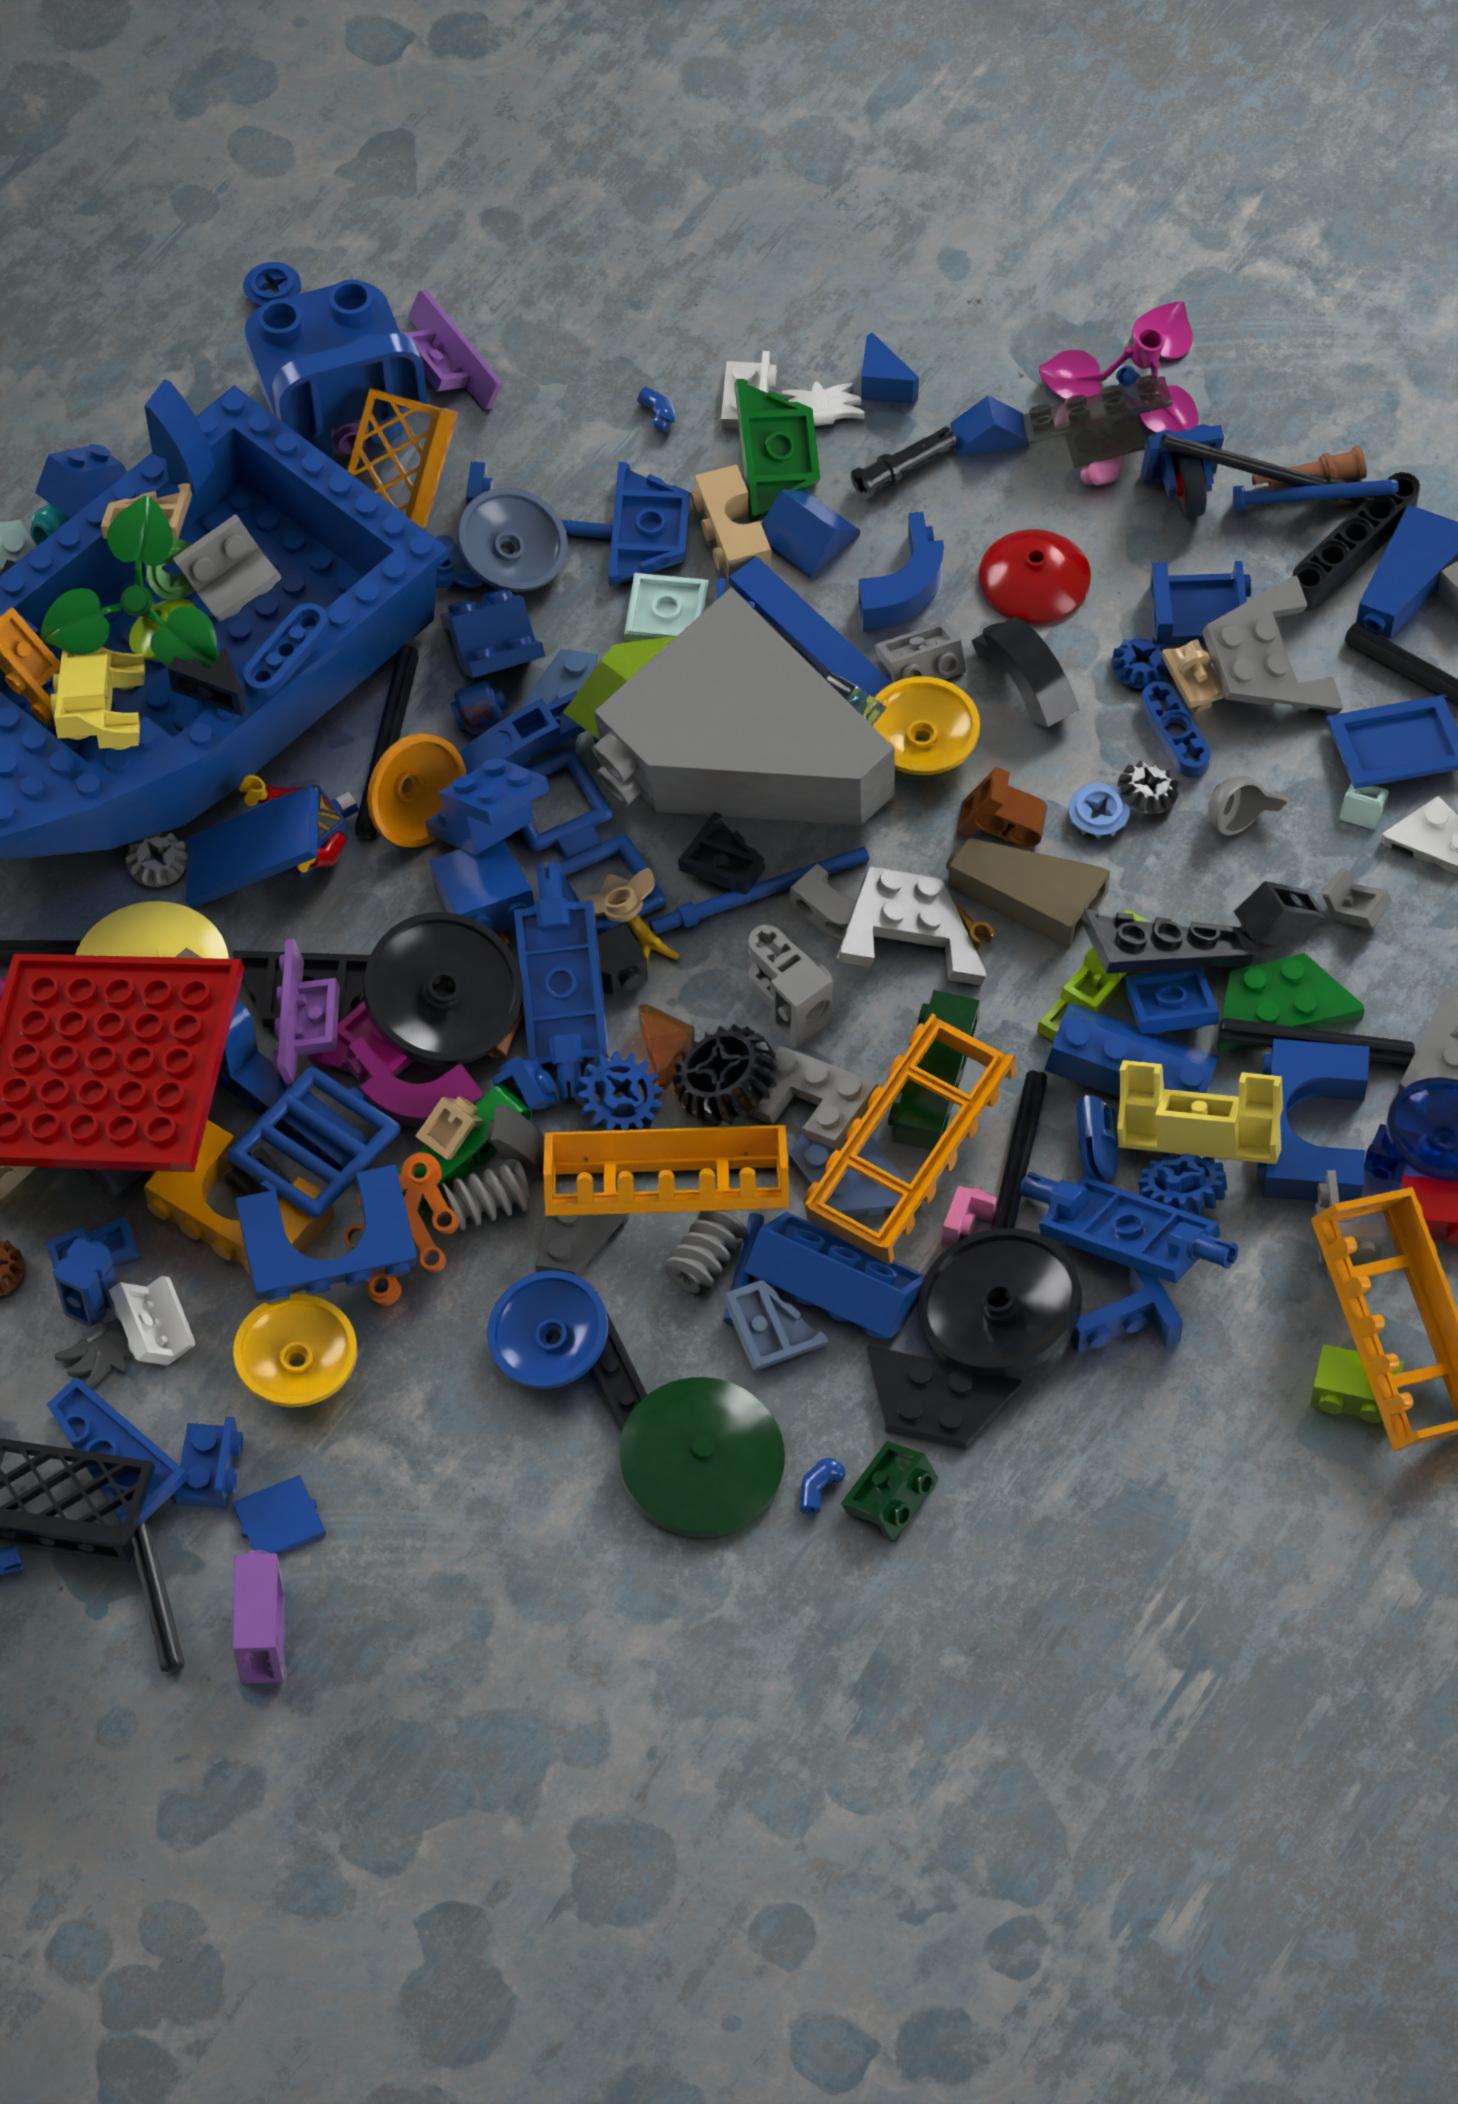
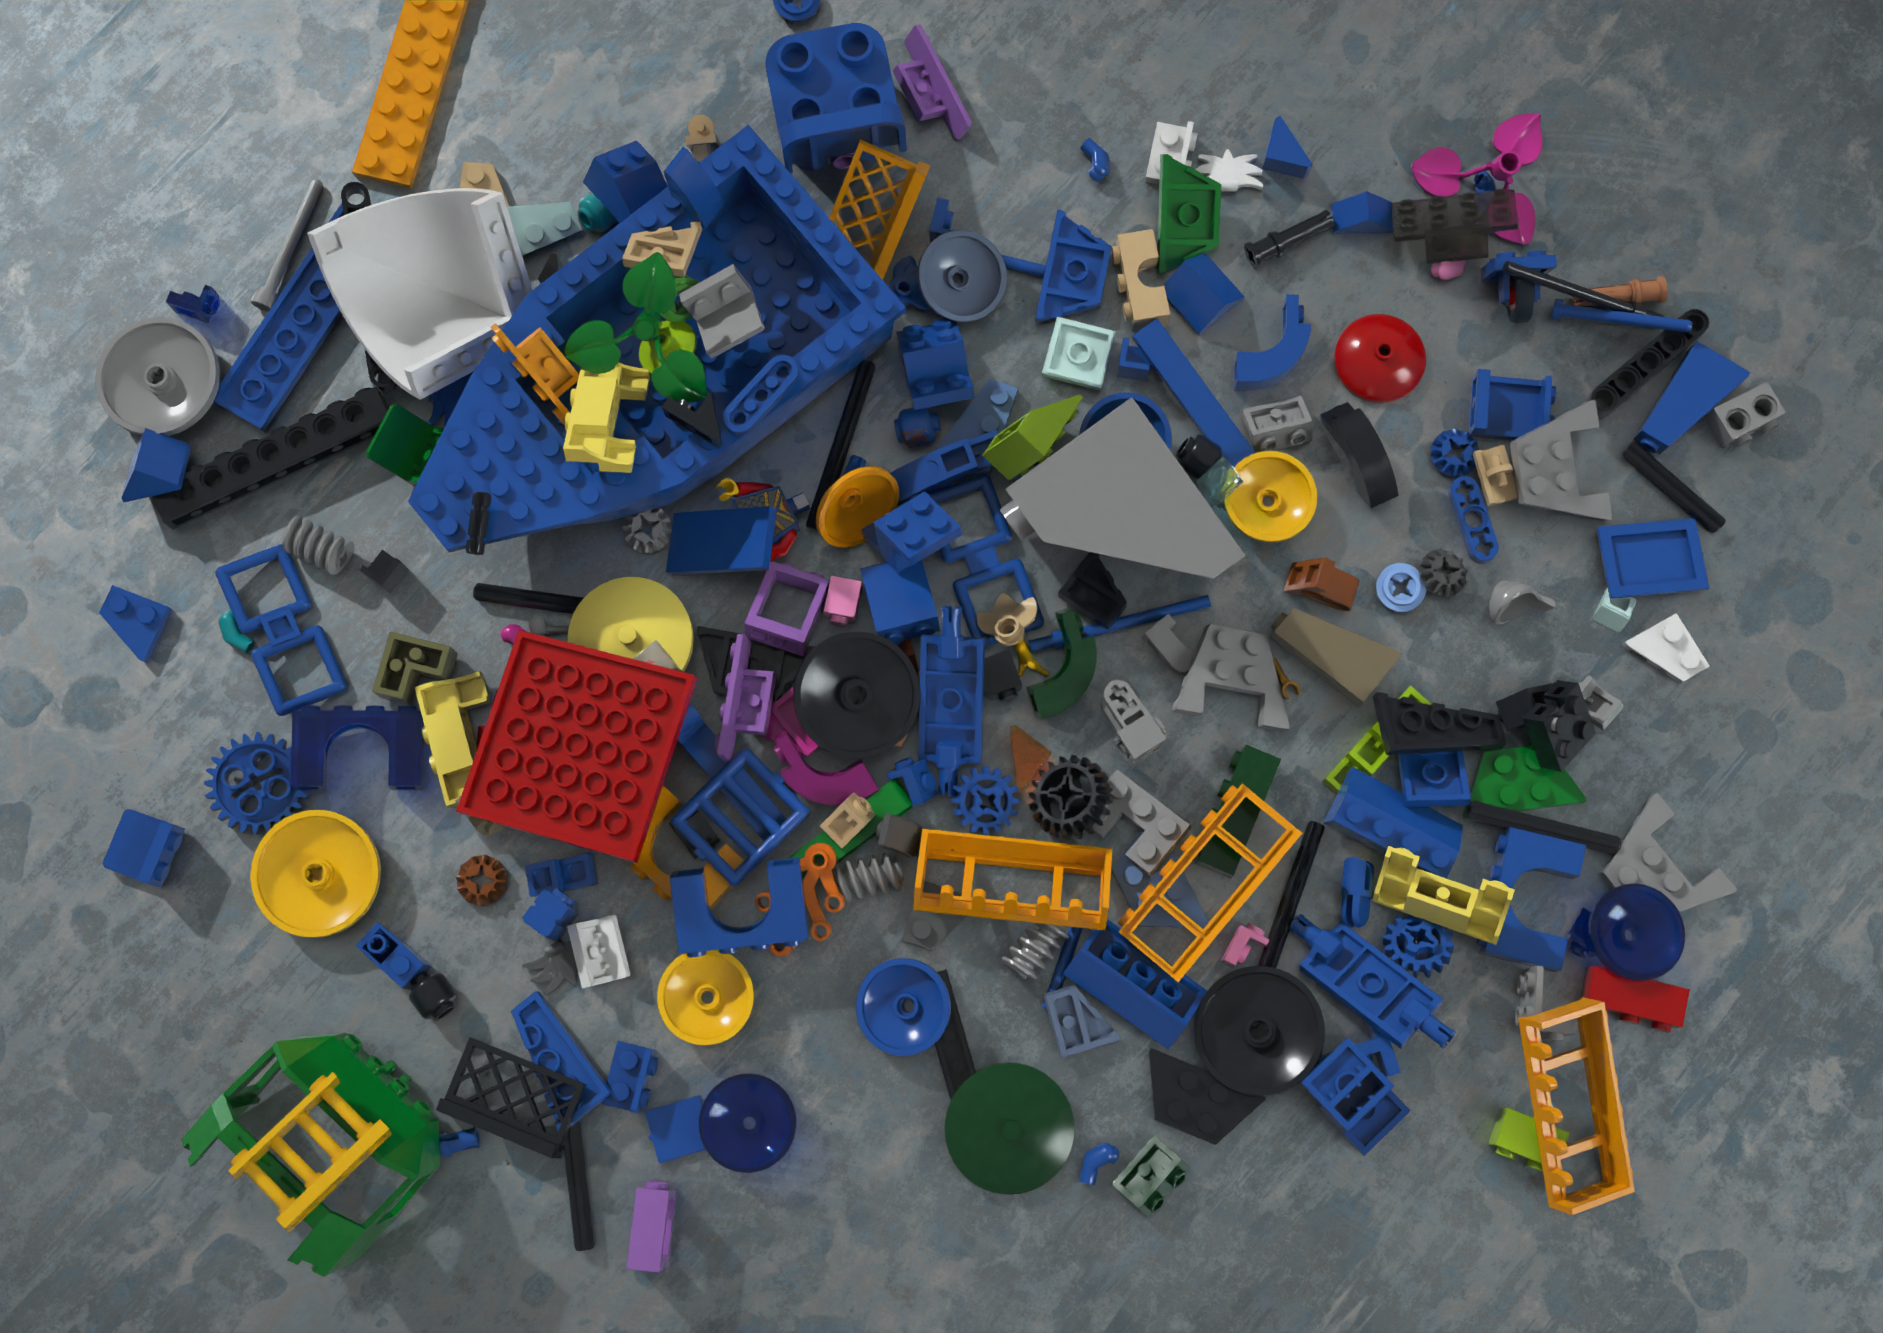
camera: 10 degrees right, 20 degrees up
none -> clear blue dish [699,1074,797,1173]
none -> medium lavender window [744,561,830,657]
none -> bright pink brick [824,576,863,626]
none -> dark green arch [1026,608,1097,719]
none -> blue bracket [1300,1037,1411,1156]
none -> black piece [1523,680,1596,772]

